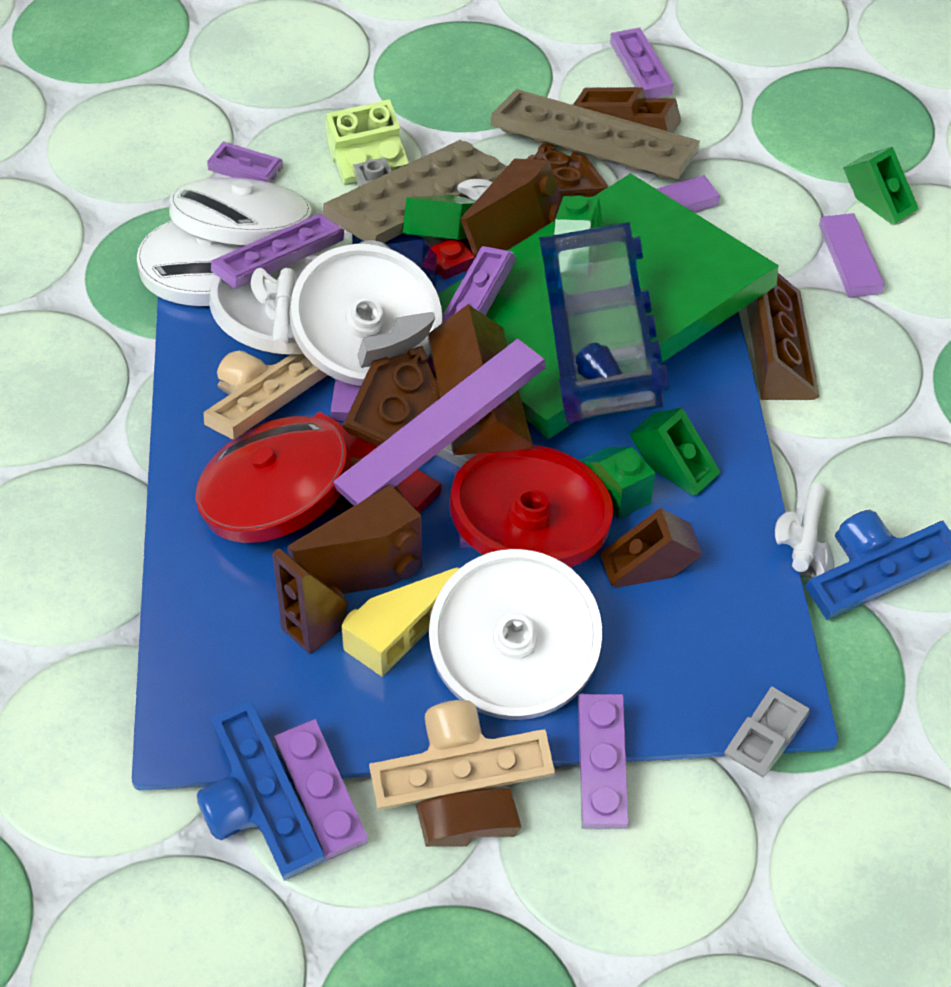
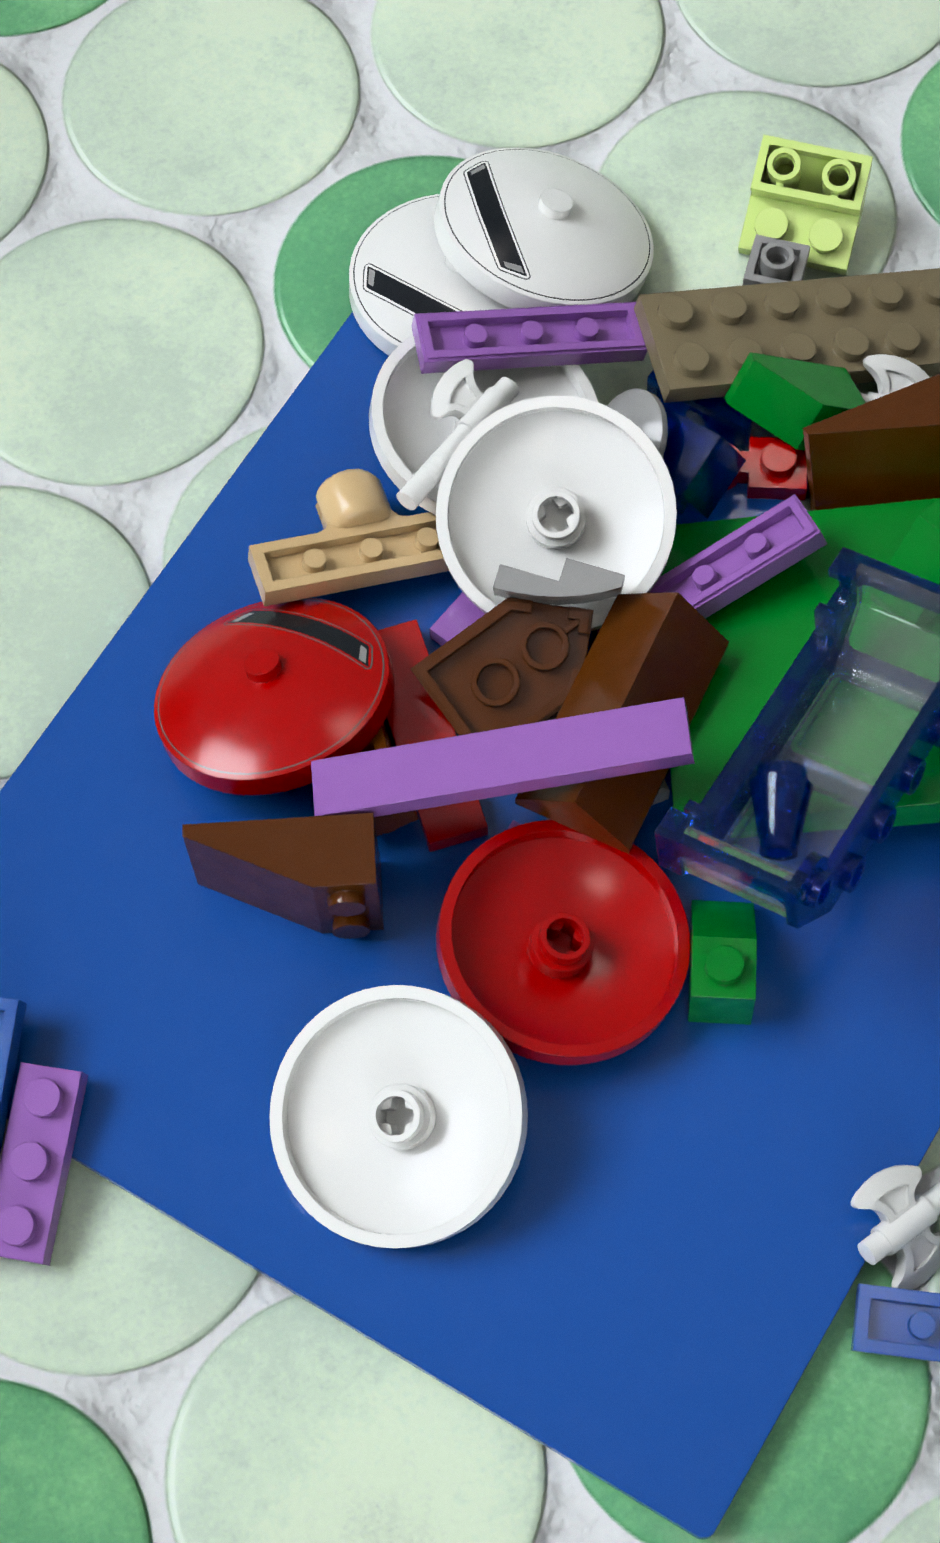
camera: 40 degrees right, 15 degrees up
medium lavender tile [207,141,283,183] -> none
reddish brown slope [272,548,347,654] -> none
light yellow slope [342,567,459,677] -> none
tan plate [369,700,555,811] -> none
reddish brown slope [416,788,521,847] -> none
medium lavender plate [578,694,628,829] -> none
reddish brown slope [600,508,703,588] -> none
green slope [629,407,721,495] -> none
light grey slope [724,686,809,778] -> none

